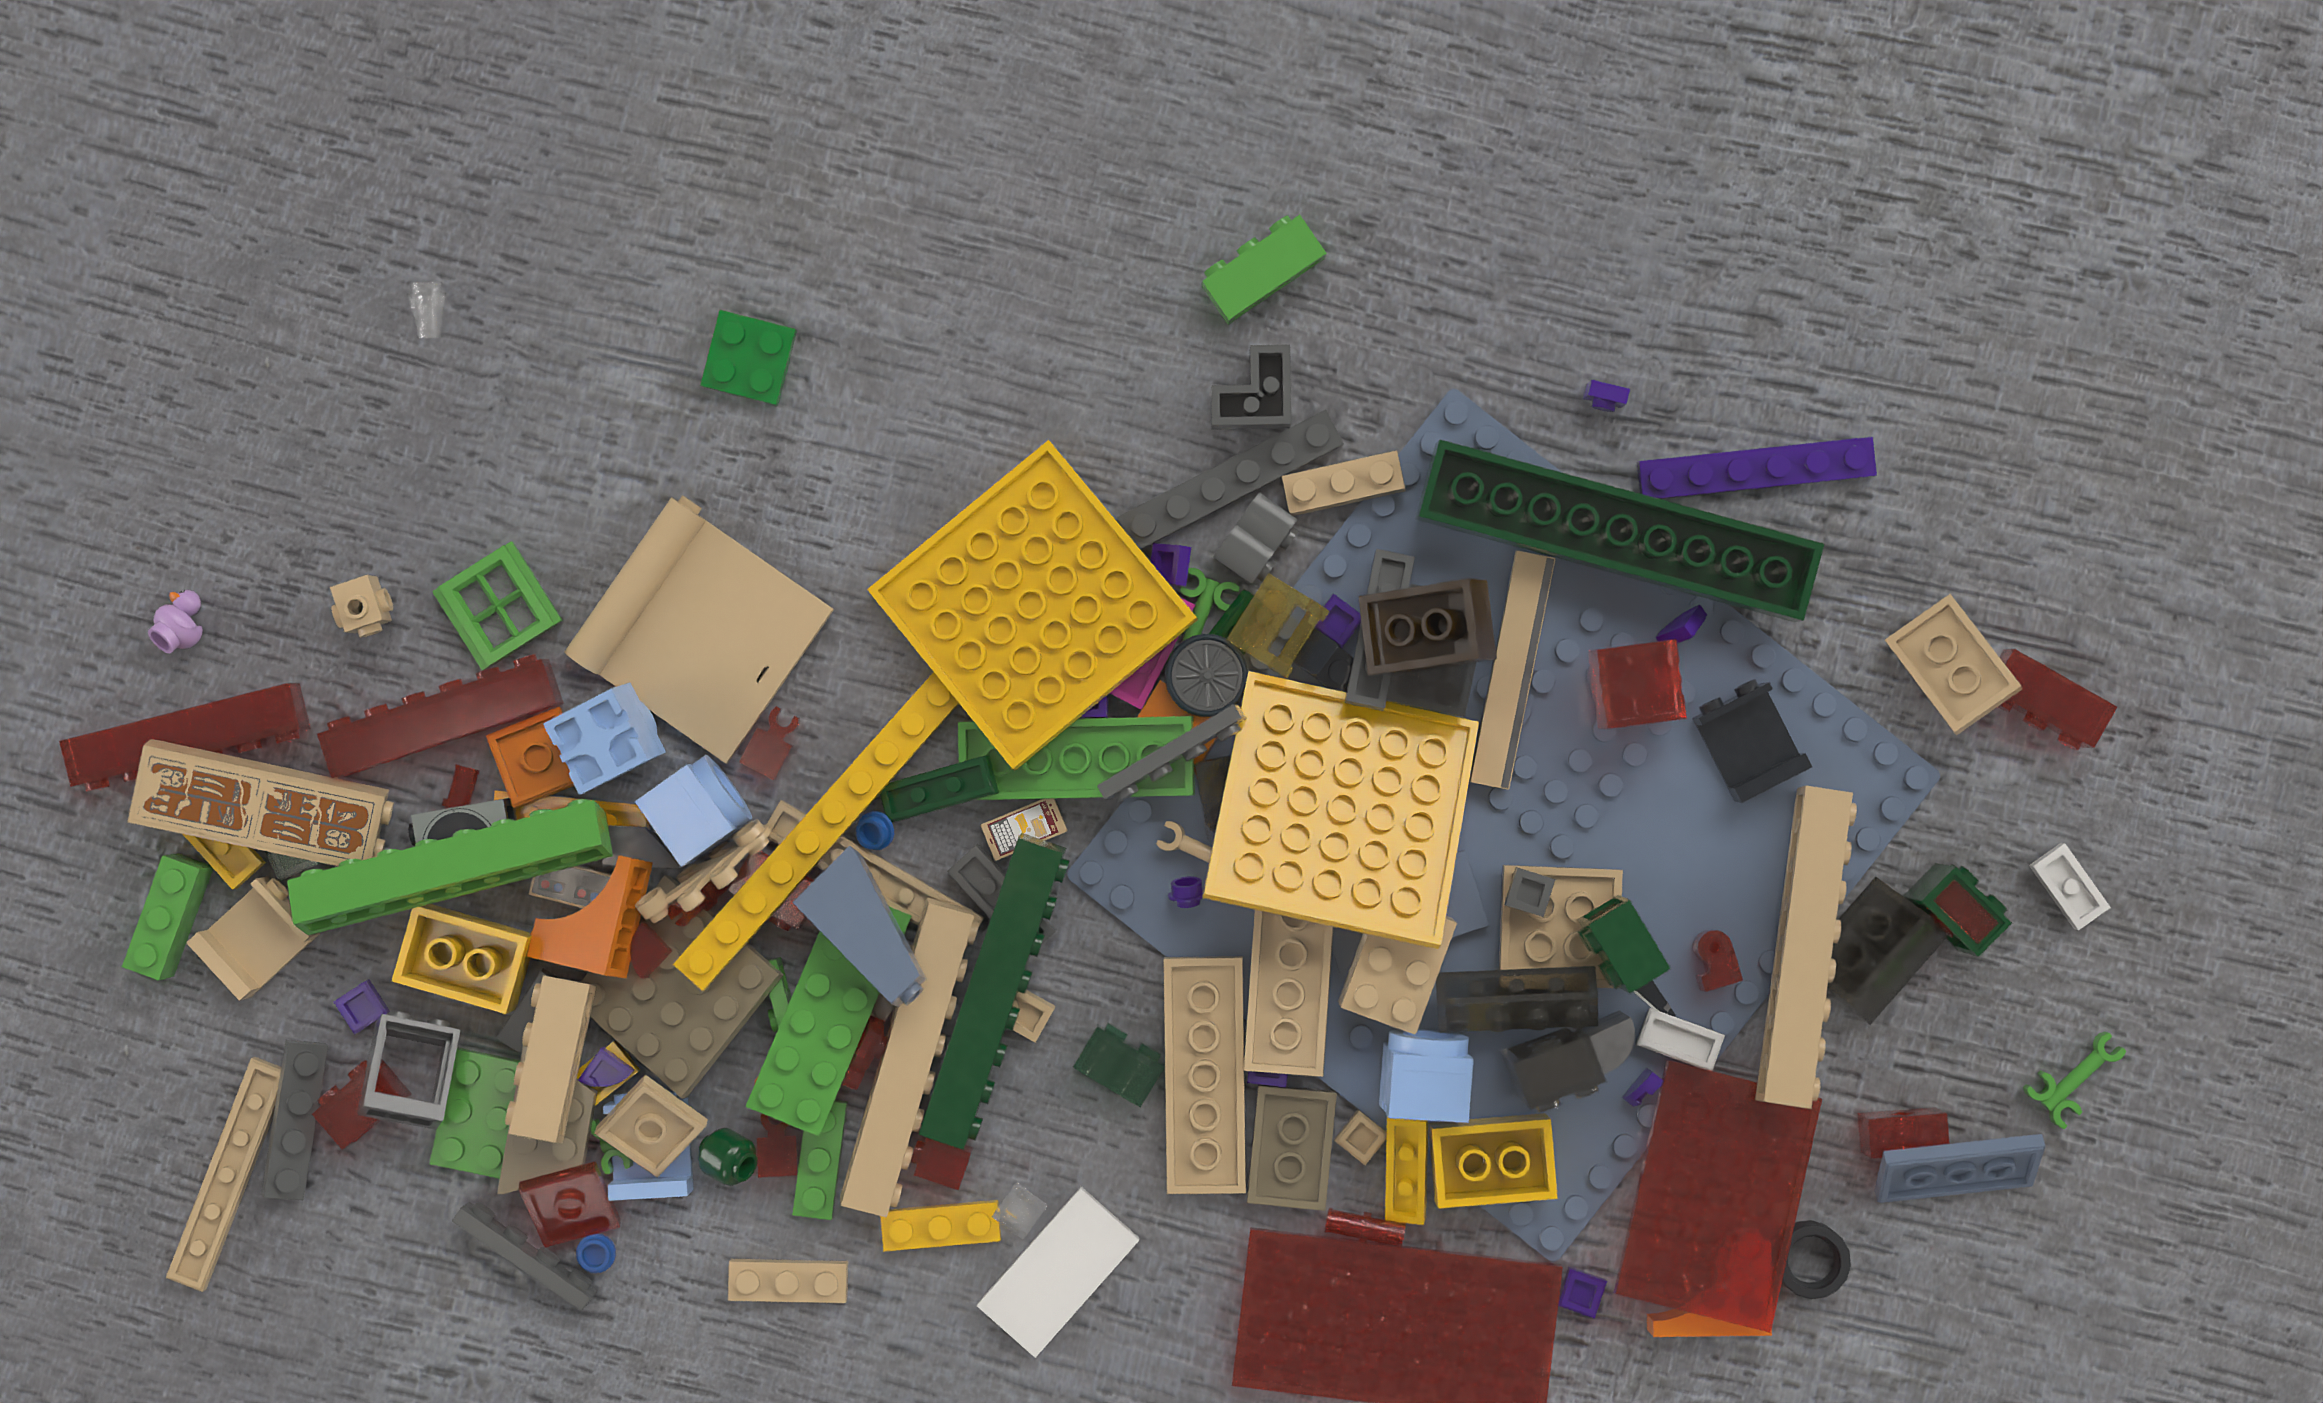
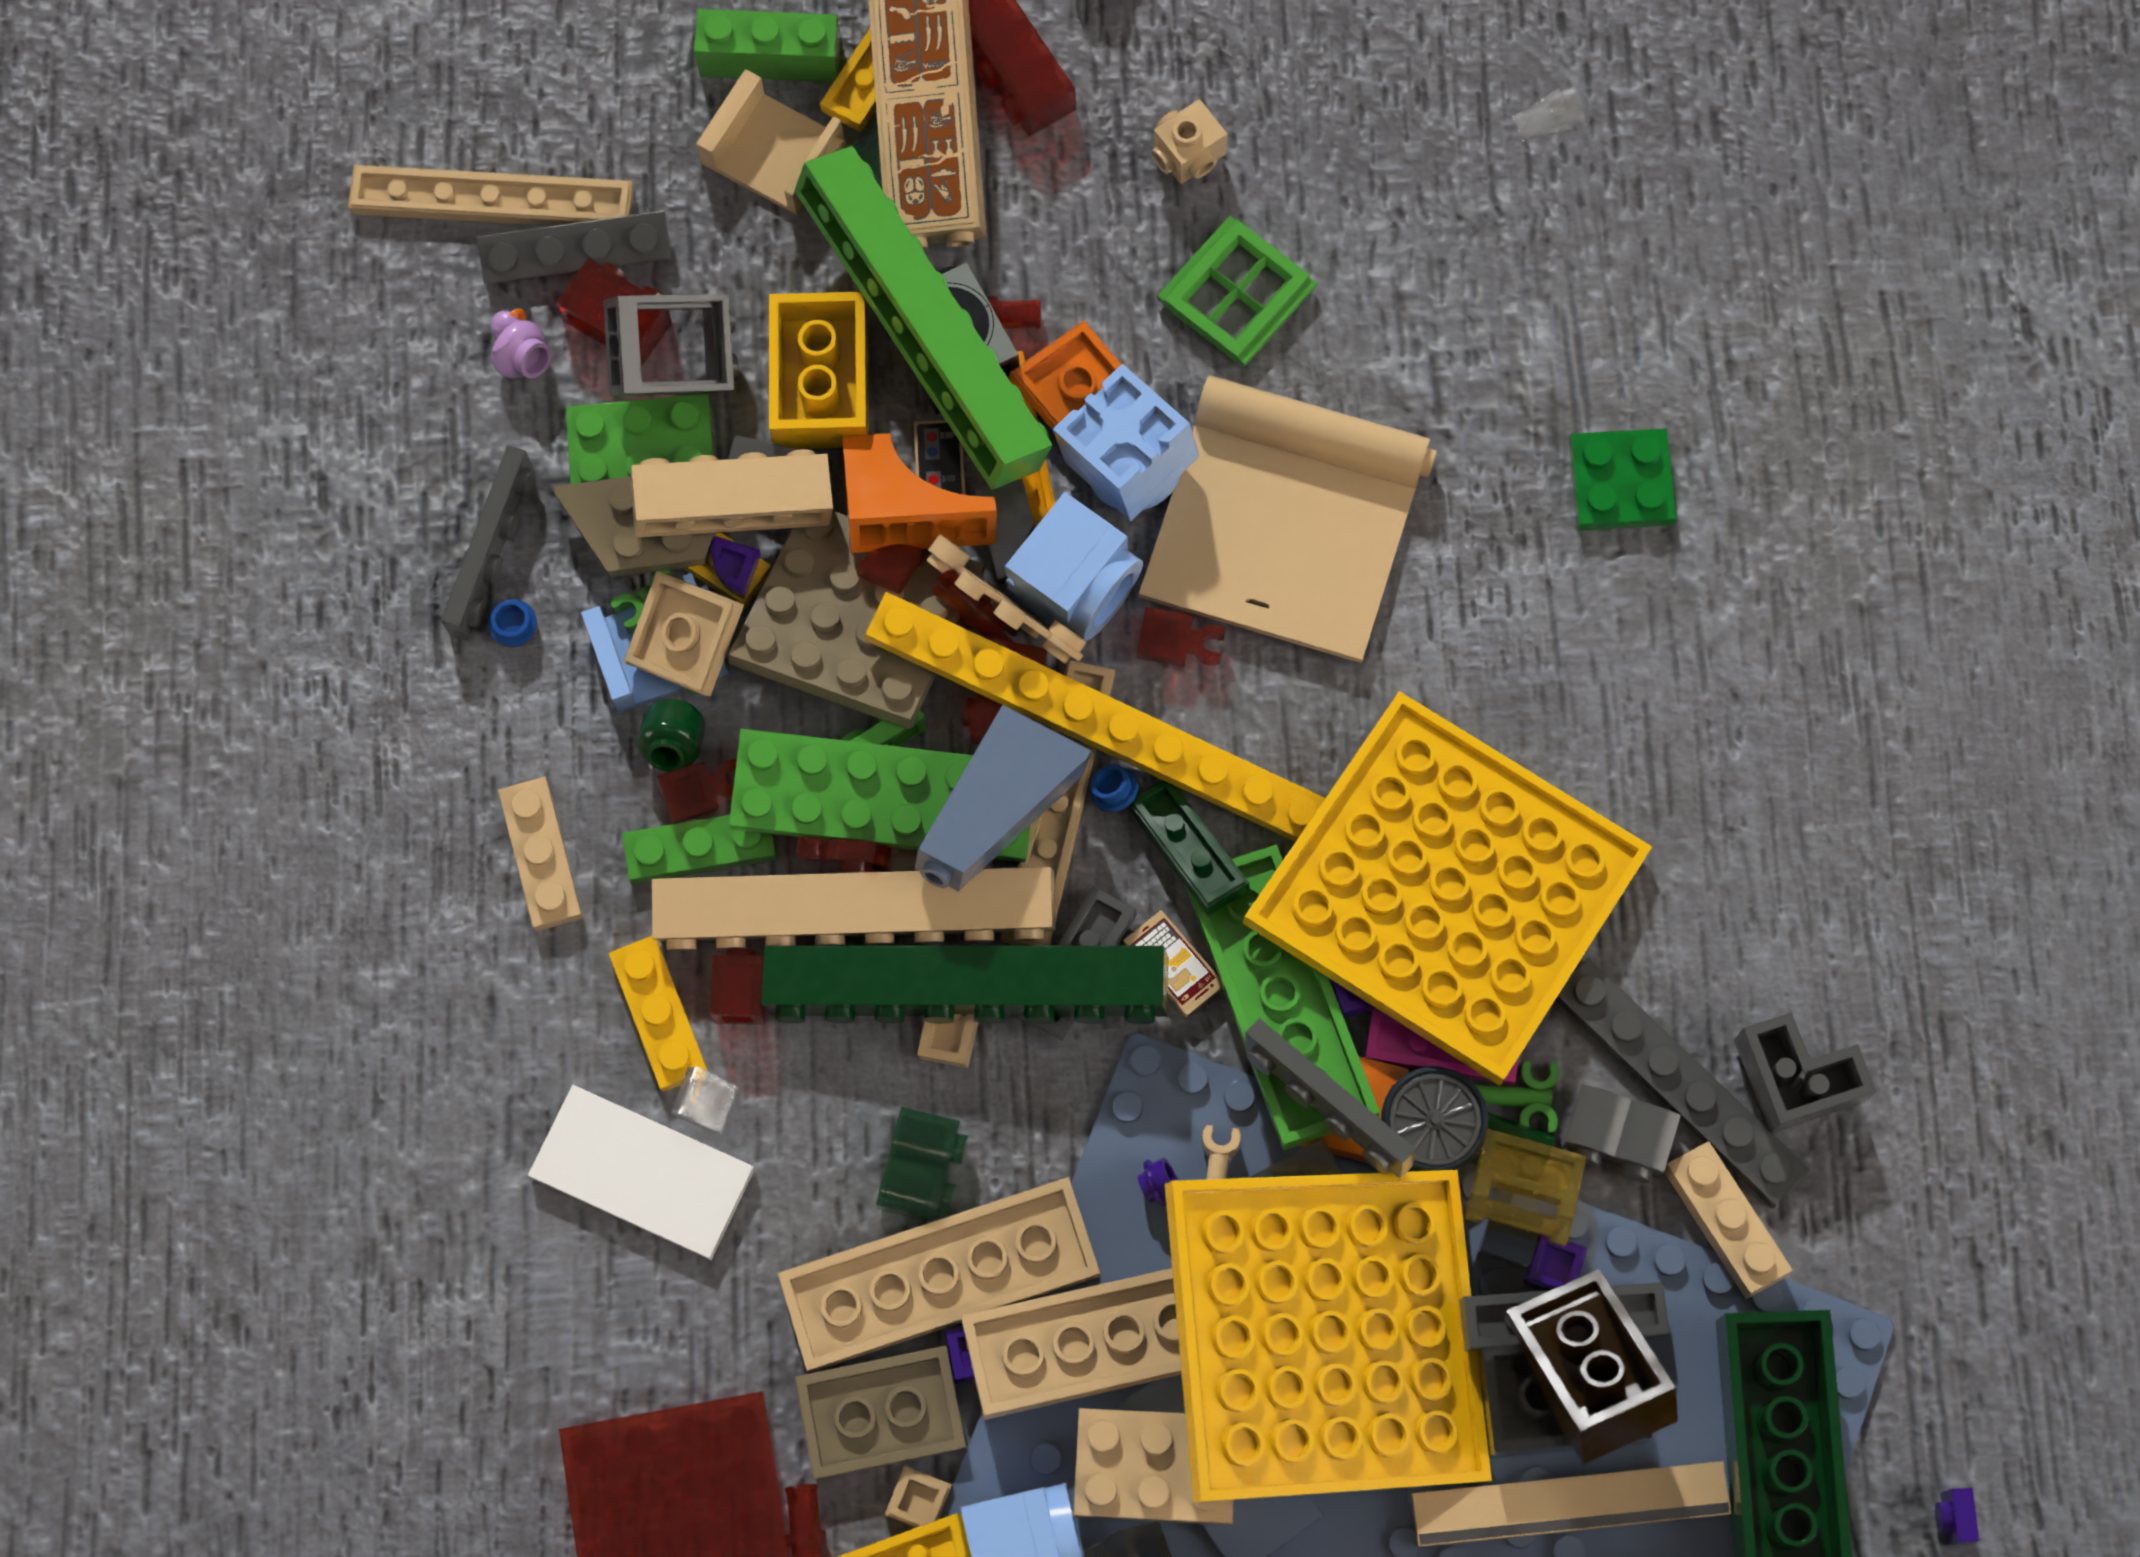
camera: 80 degrees right, 15 degrees down
clear red brick [317,654,564,779] -> none
dark purple tile [333,979,390,1035] -> none
clear red tile [519,1161,620,1248] -> none
dark purple plate [1150,543,1192,586] -> none
bright green brick [1202,215,1327,325] -> none
none -> lavender animal [491,308,551,378]

